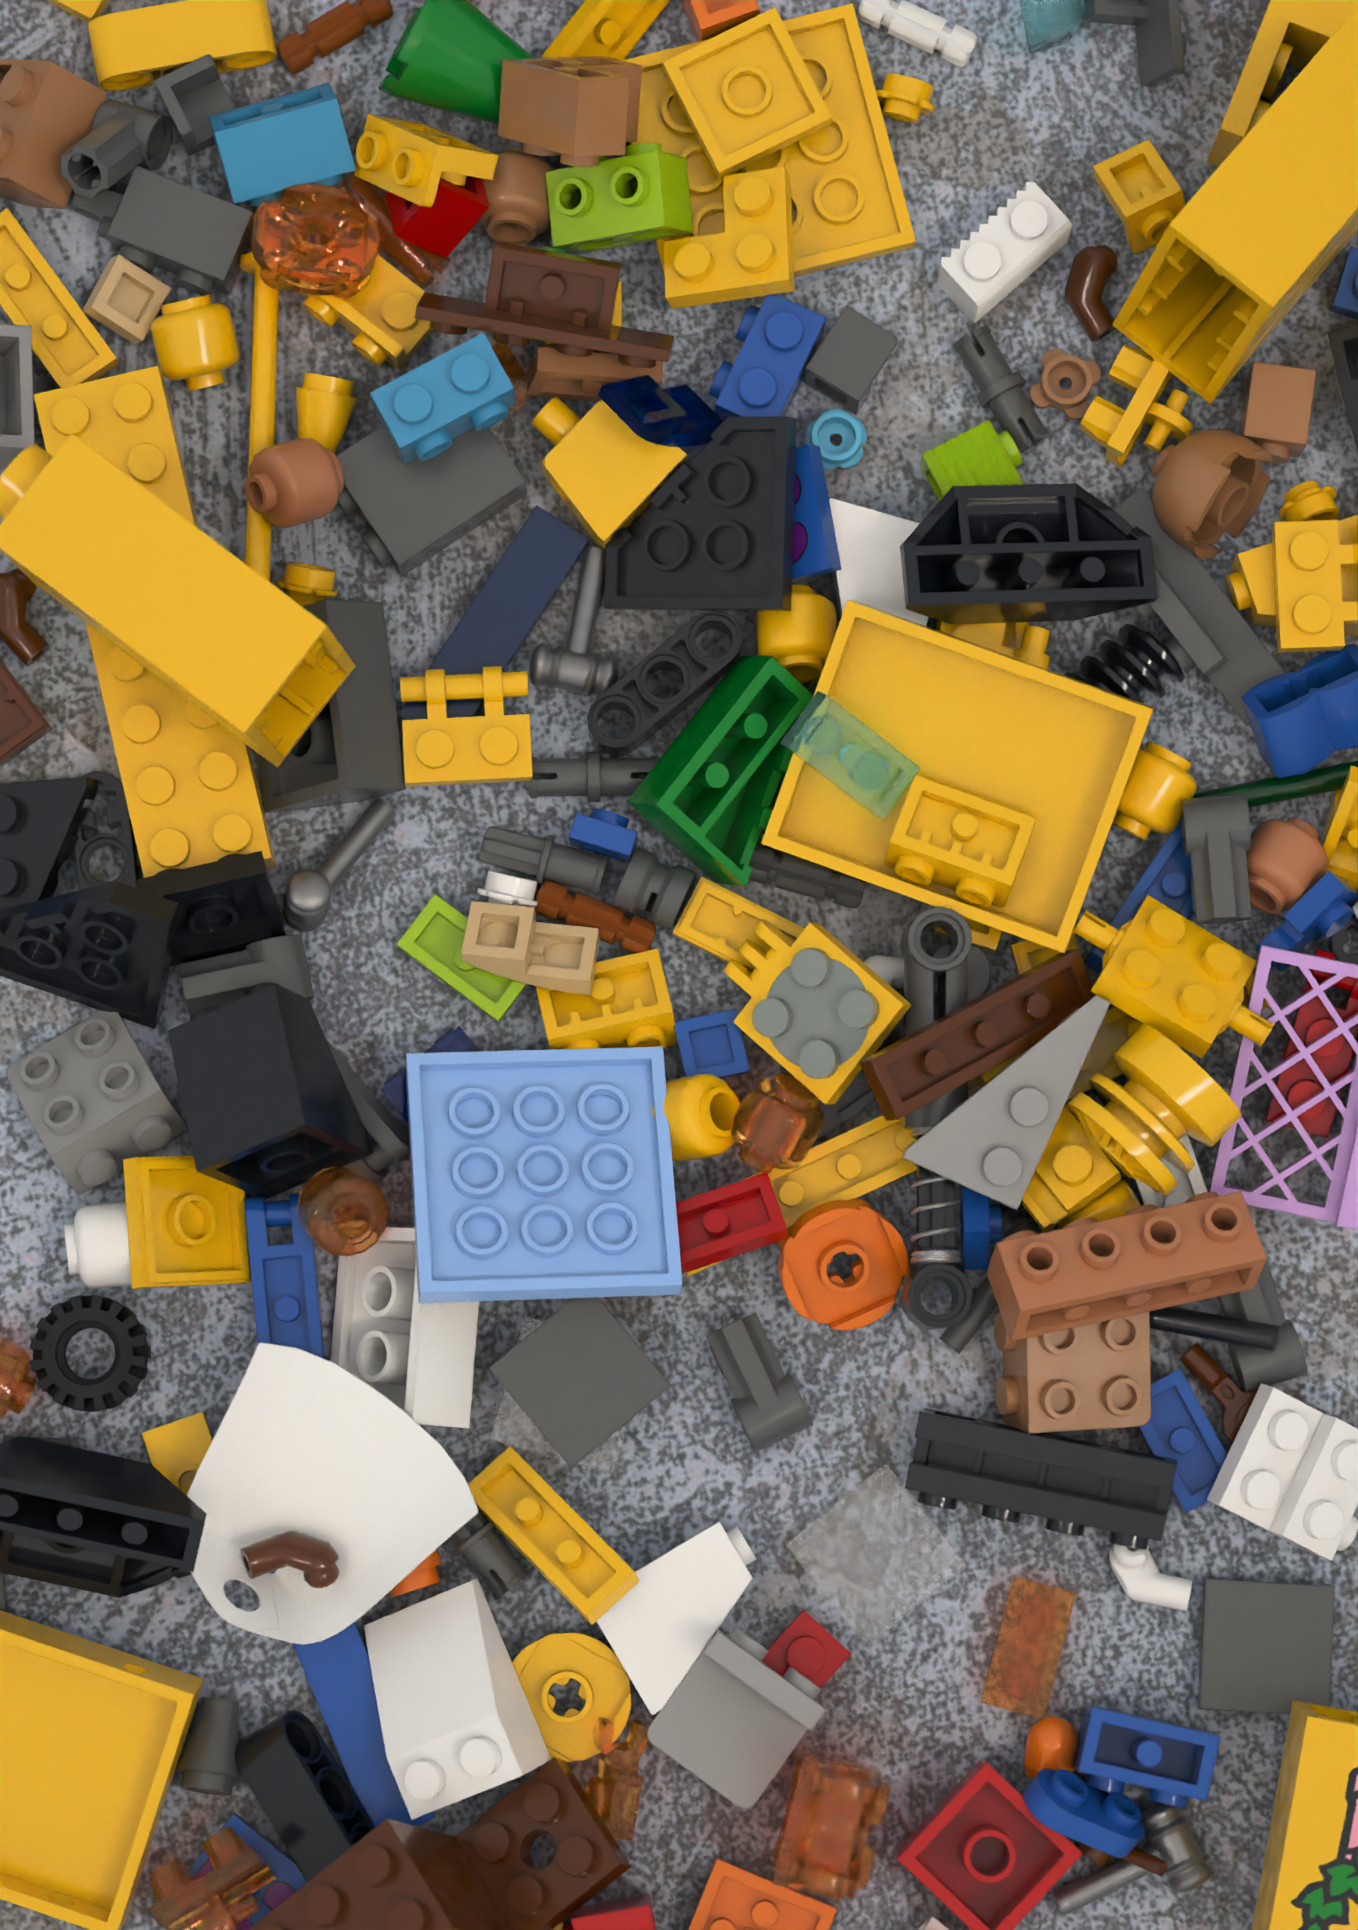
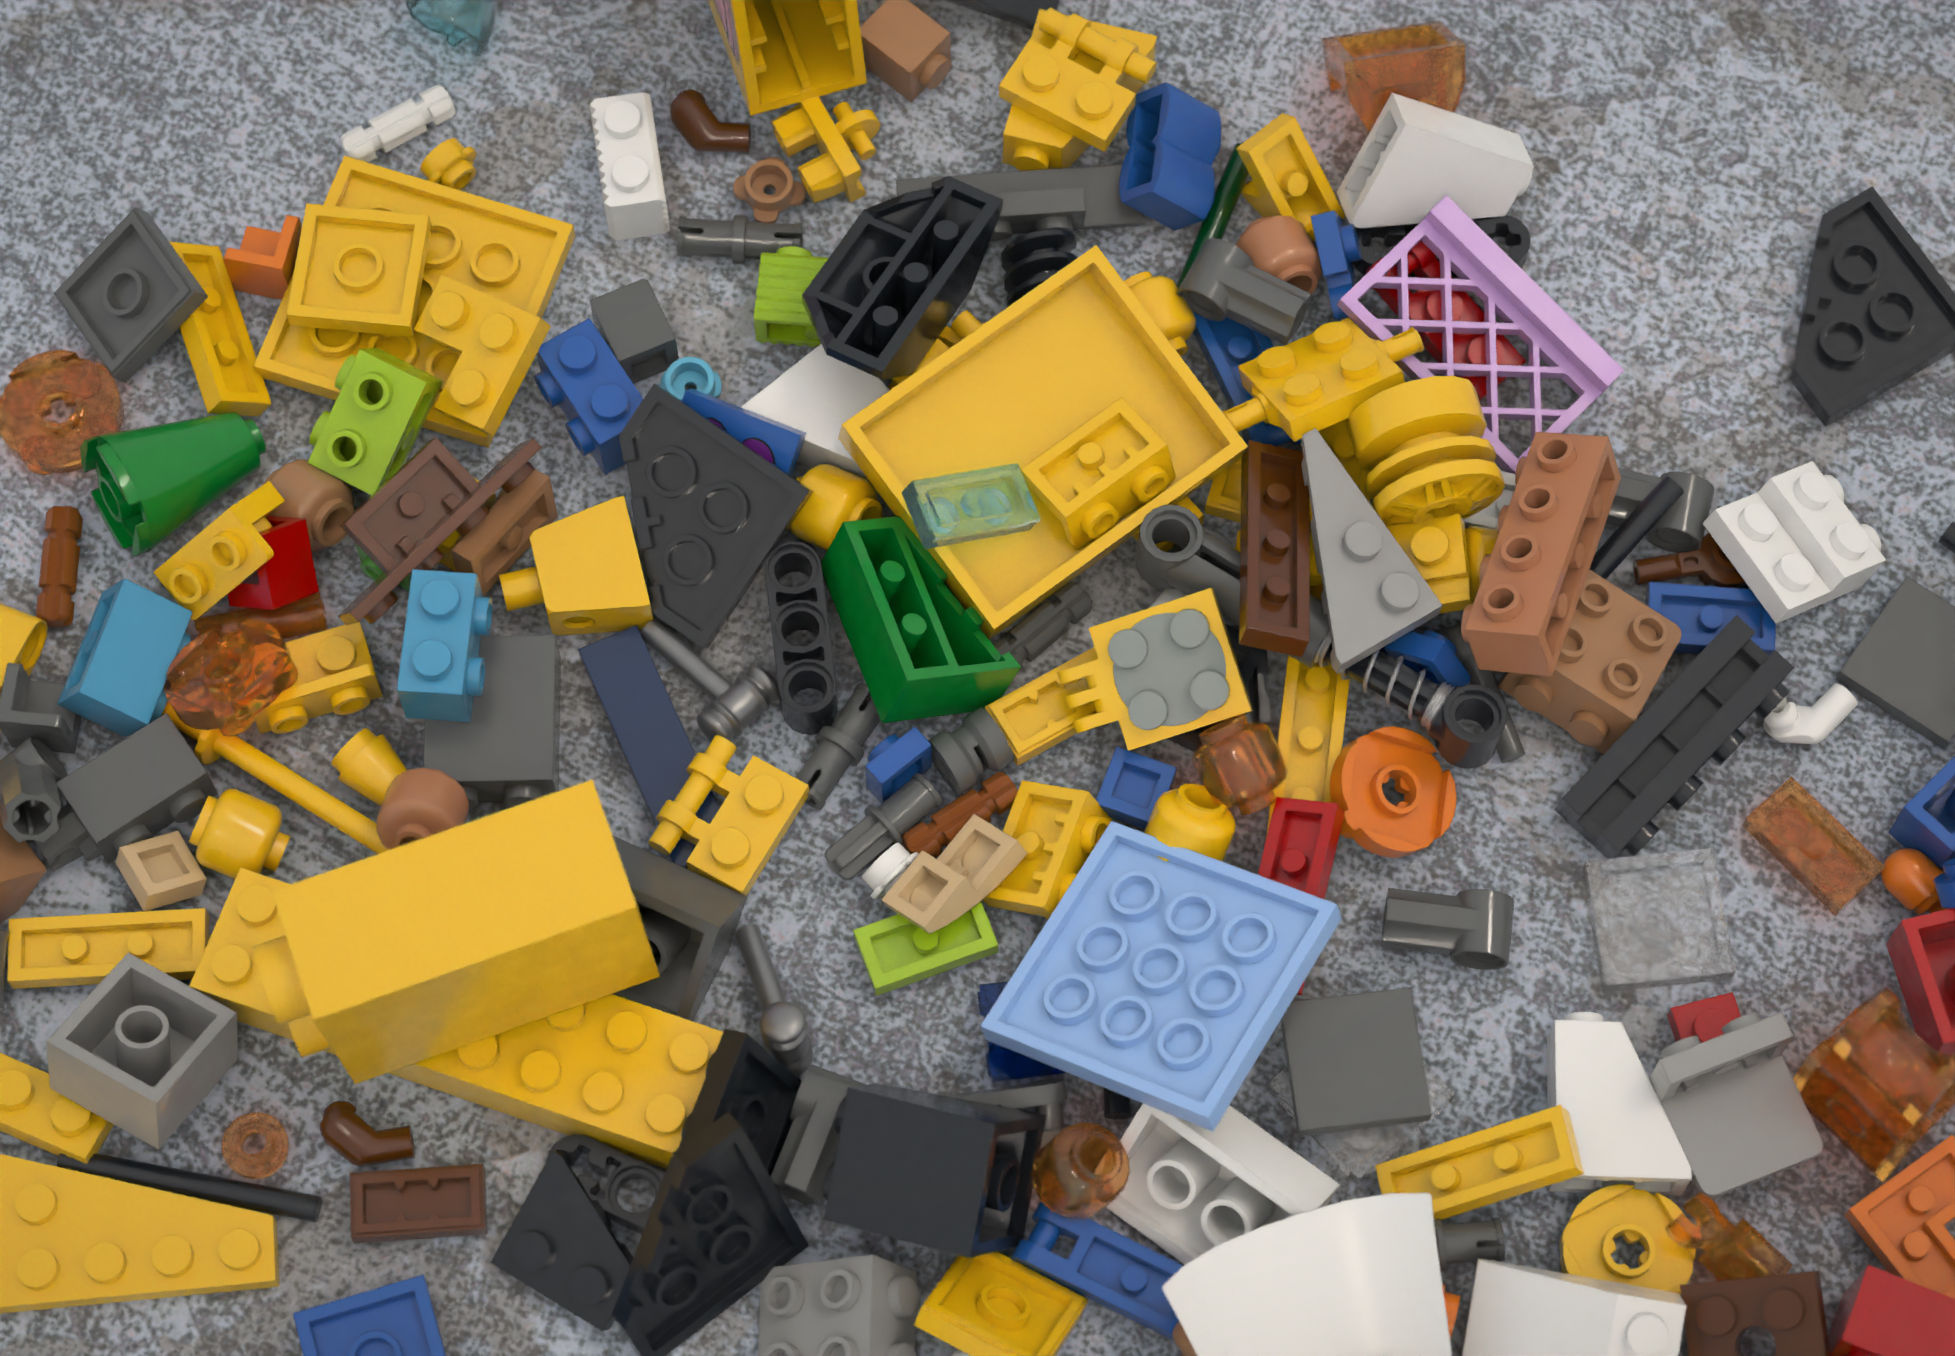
camera: 55 degrees left, 15 degrees down
medium nougat brick [498,56,642,167] -> none
clear blue slope [598,375,723,447] -> none
yellow bracket [1093,139,1185,254] -> none
medium nougat cylinder [1152,429,1273,560] -> none
yellow plate [1278,480,1340,522] -> none

